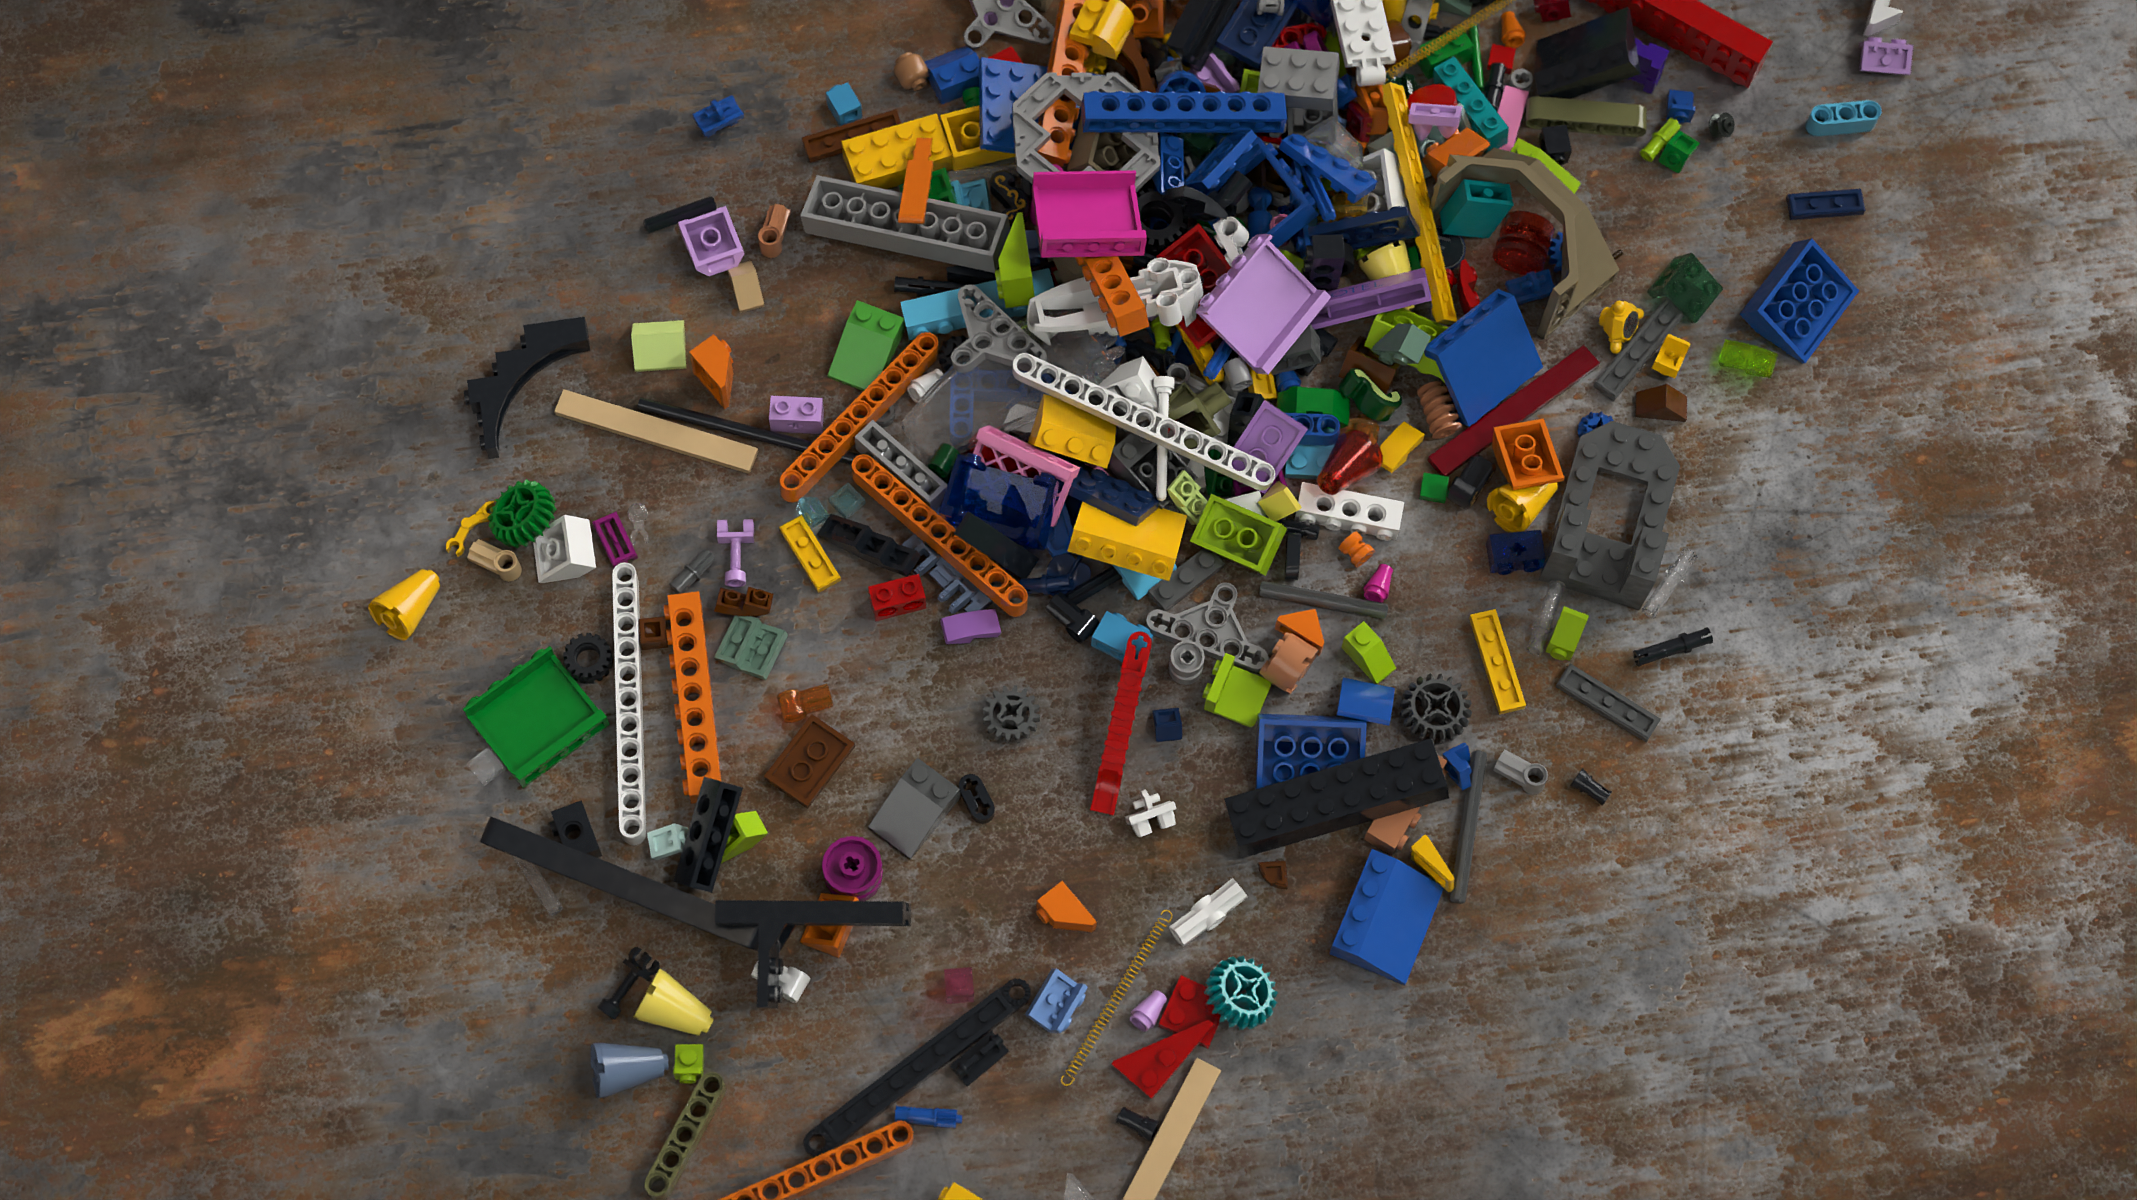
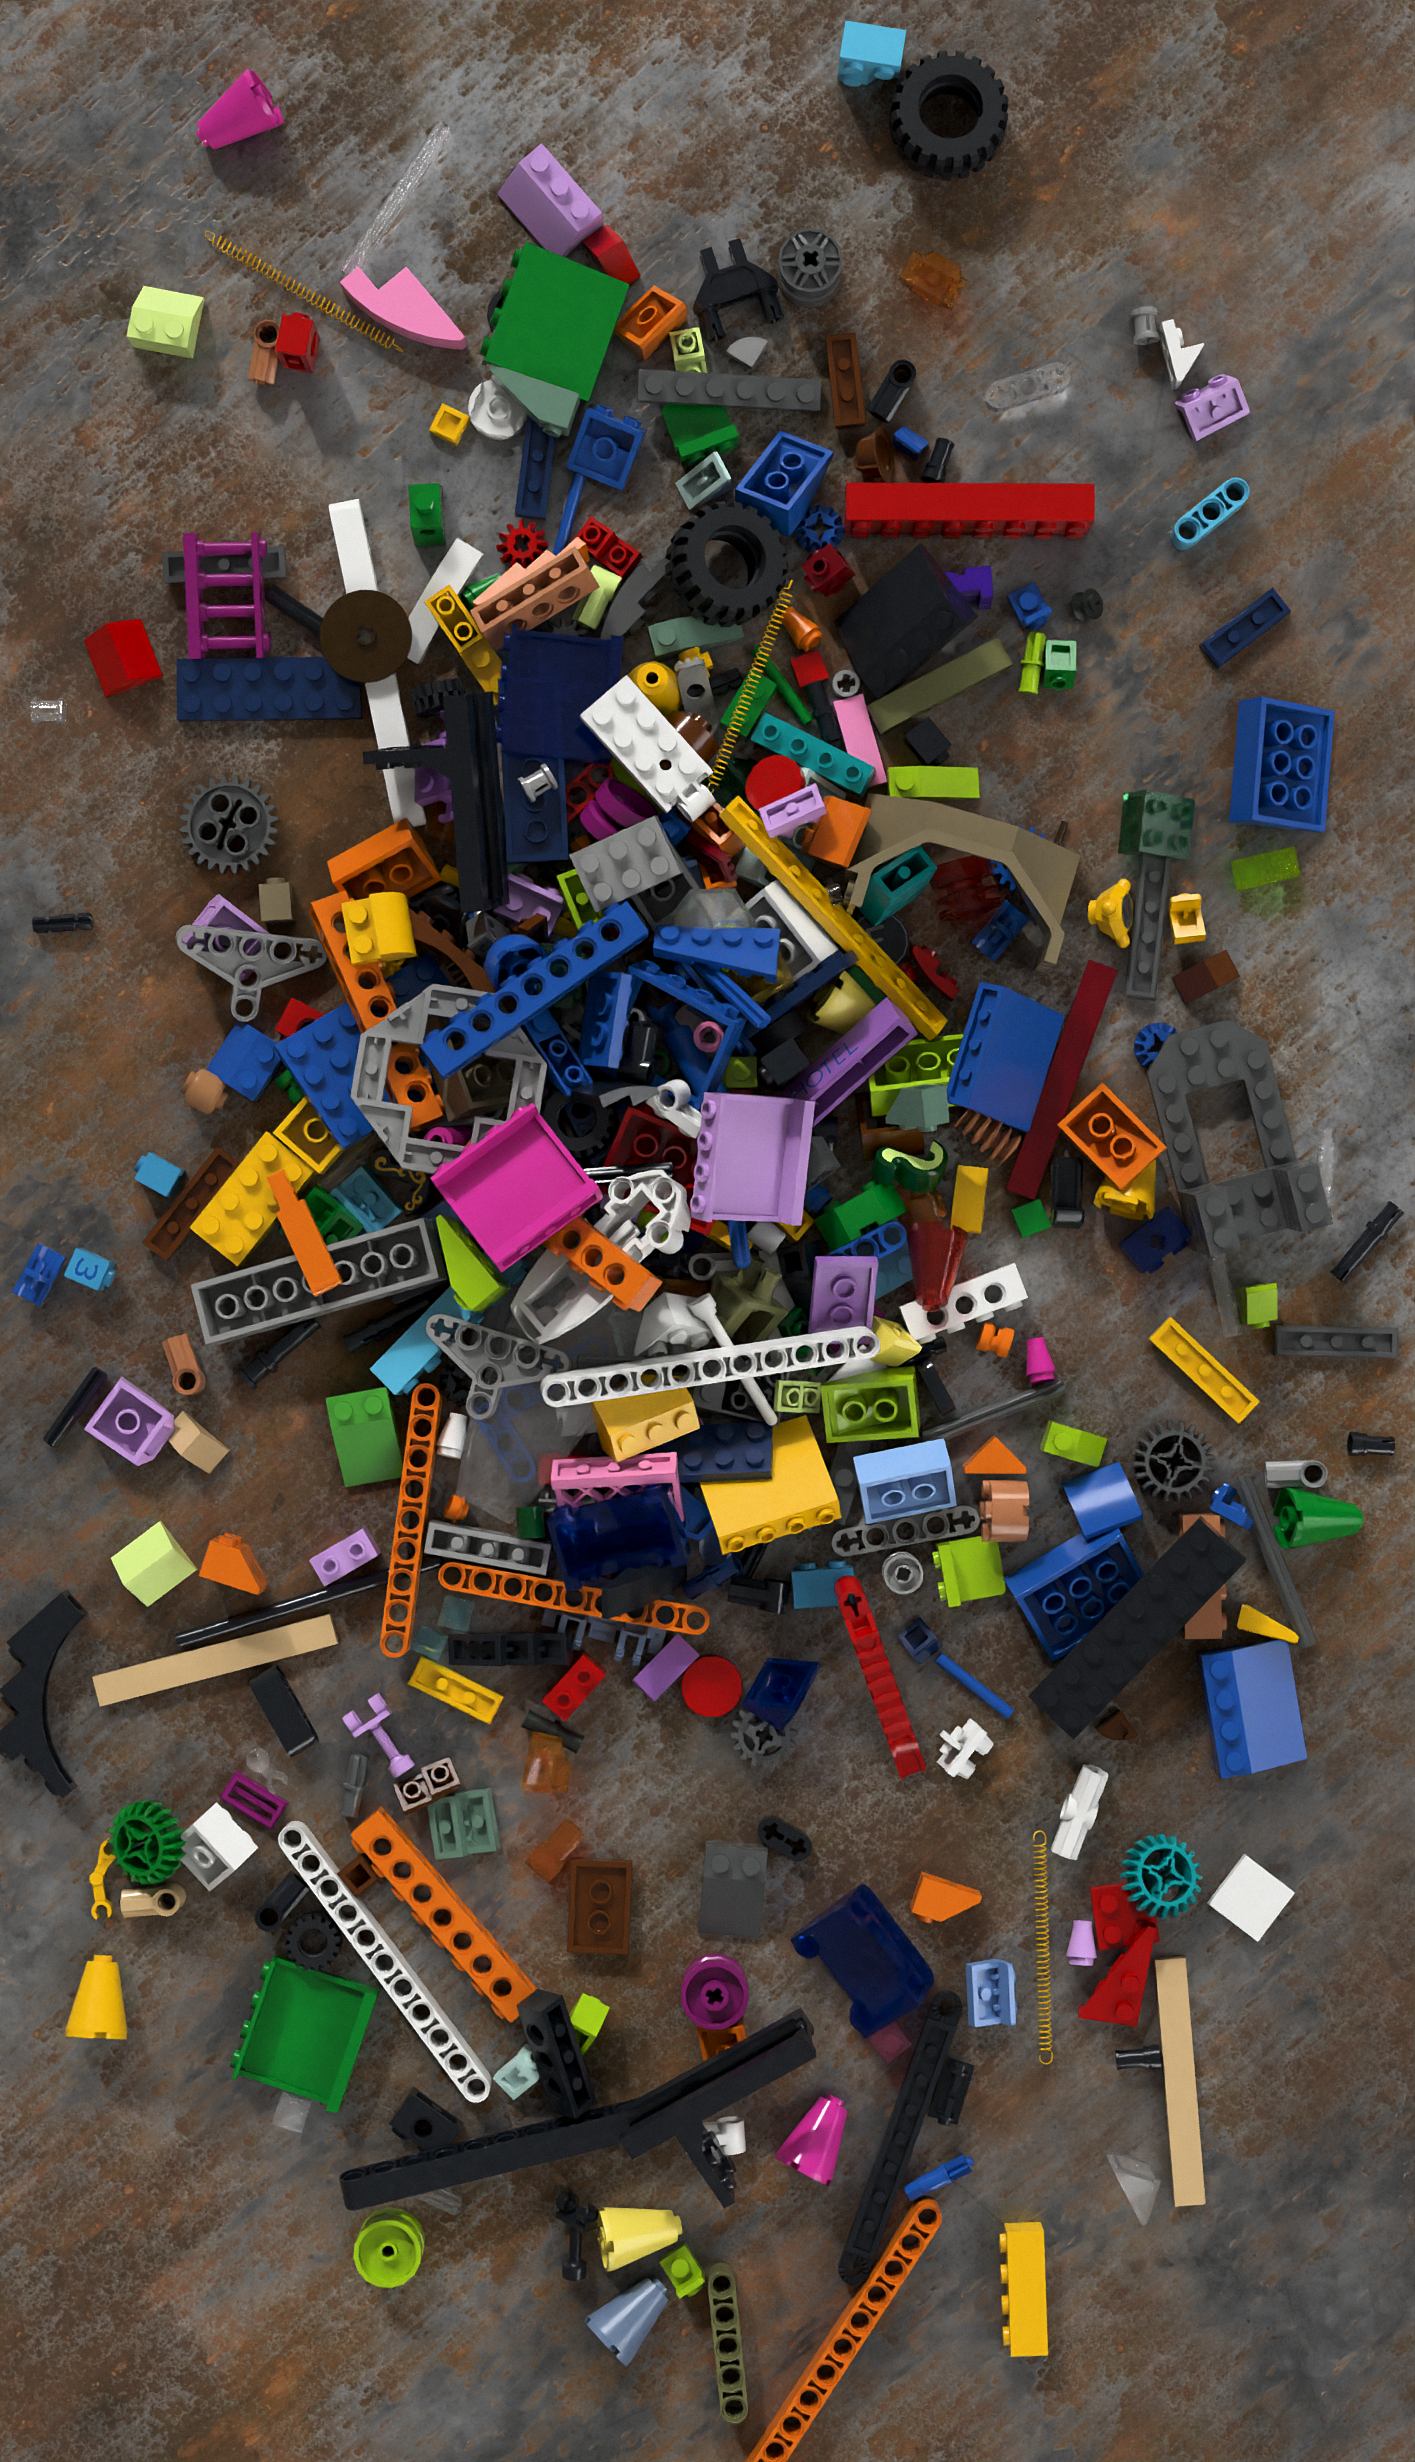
camera: 30 degrees left, 20 degrees up
none -> dark azure brick [64,1248,116,1291]
none -> black pin [236,1318,322,1391]
none -> black beam [249,1664,319,1757]
none -> black piece [255,1871,311,1932]
none -> lime wheel [353,2207,425,2288]
none -> orange plate [443,1494,469,1524]
none -> pearl dark grey pin [521,1710,585,1754]
none -> clear orange slope [521,1731,573,1794]
none -> red tile [681,1655,742,1717]
none -> clear blue slope [742,1658,821,1731]
none -> dark pink cone [774,2093,848,2186]
none -> clear blue windscreen [790,1884,934,2039]
none -> clear smoke piece [818,873,844,906]
none -> light blue slope [853,1438,957,1524]
none -> blue bar [934,1652,1014,1719]
none -> white tile [1207,1854,1295,1942]
none -> green cone [1273,1487,1363,1549]

